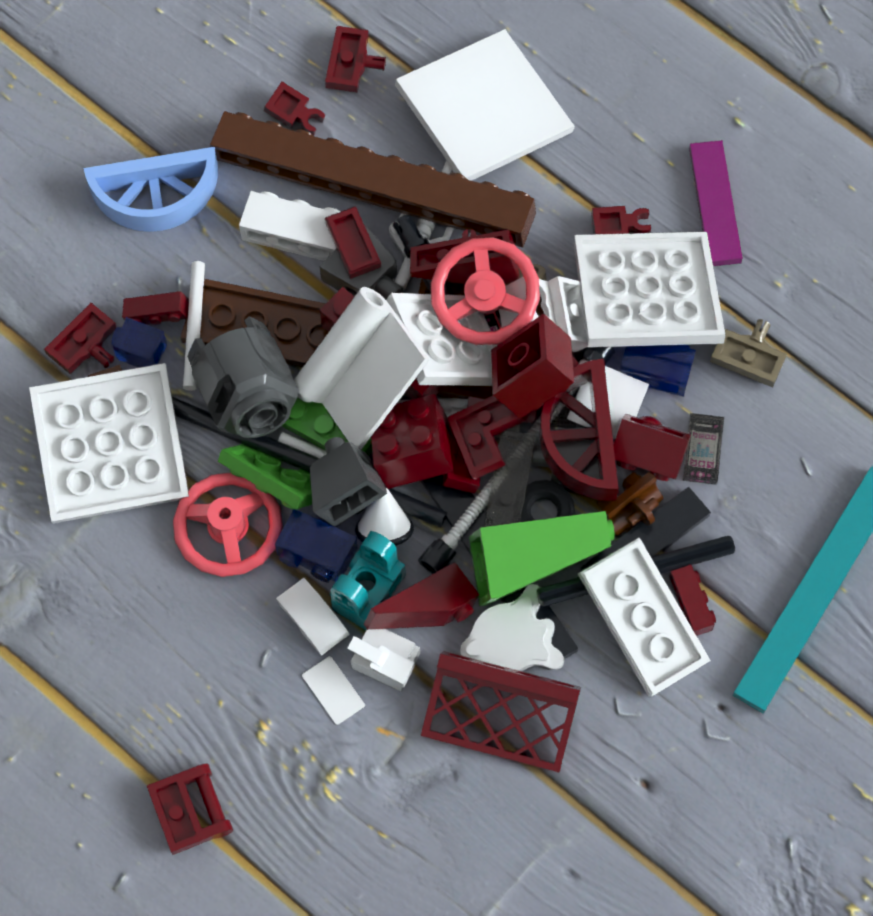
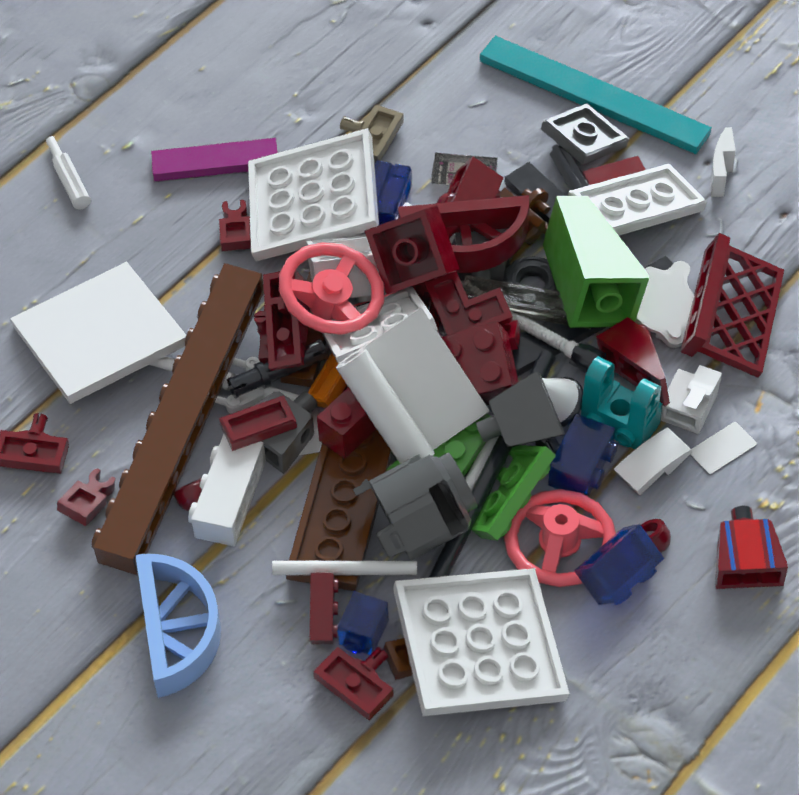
camera: 90 degrees left, 15 degrees down
none -> white axle [46,136,91,210]
none -> dark red piece [173,478,202,511]
none -> dark grey tile [541,104,629,165]
none -> clear blue brick [574,524,665,605]
none -> dark red piece [633,519,671,554]
none -> white slope [710,127,736,197]
none -> torso [715,506,788,589]

